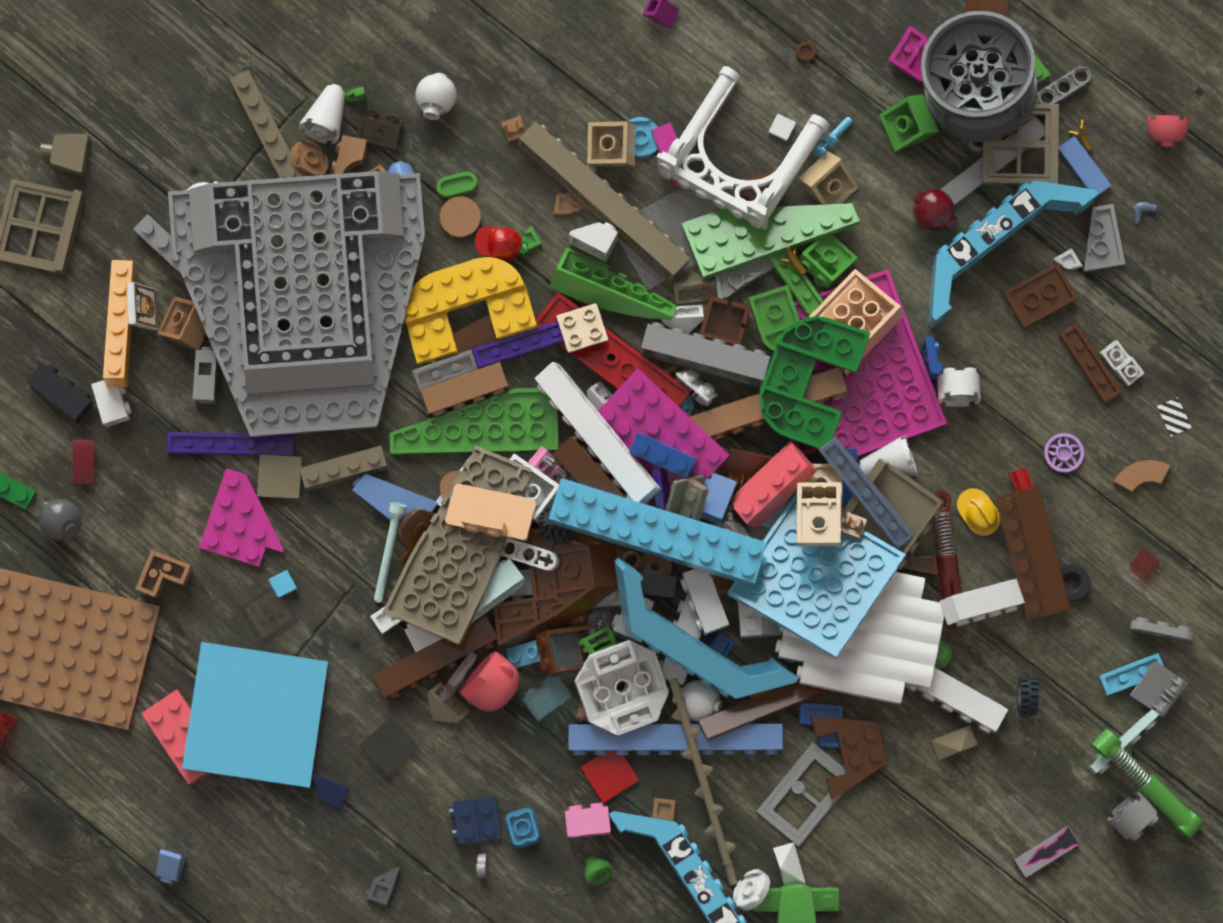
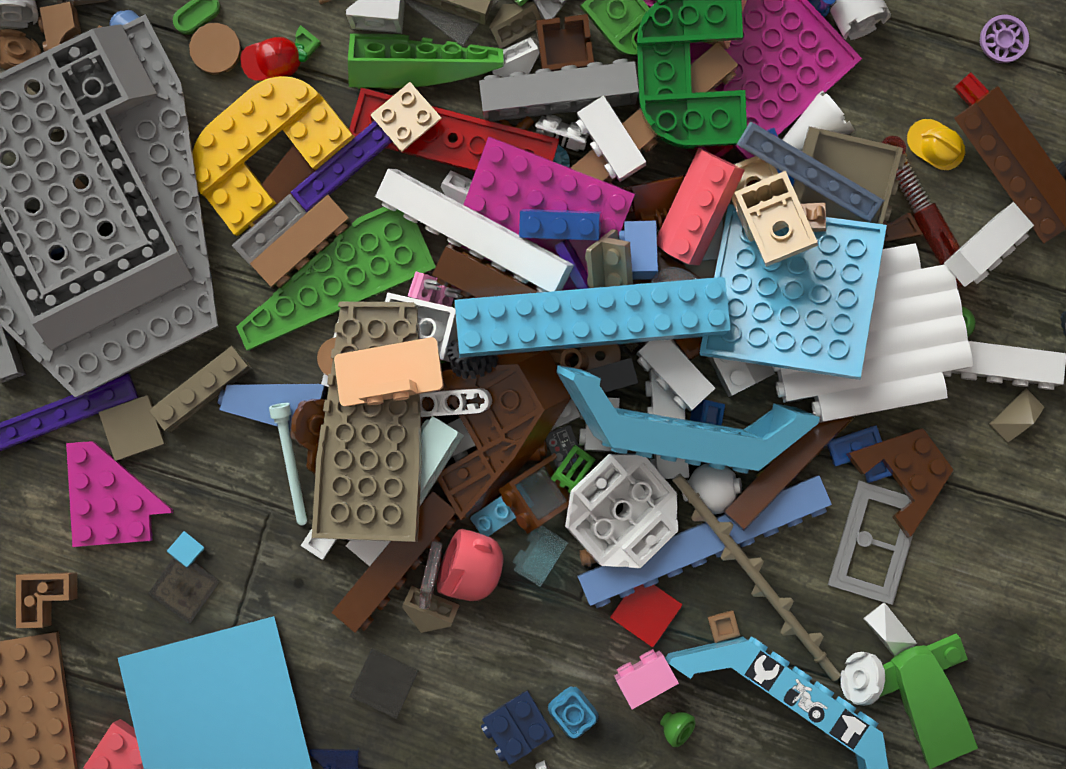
camera: 20 degrees left, 5 degrees up
none -> white brick [576,95,646,182]

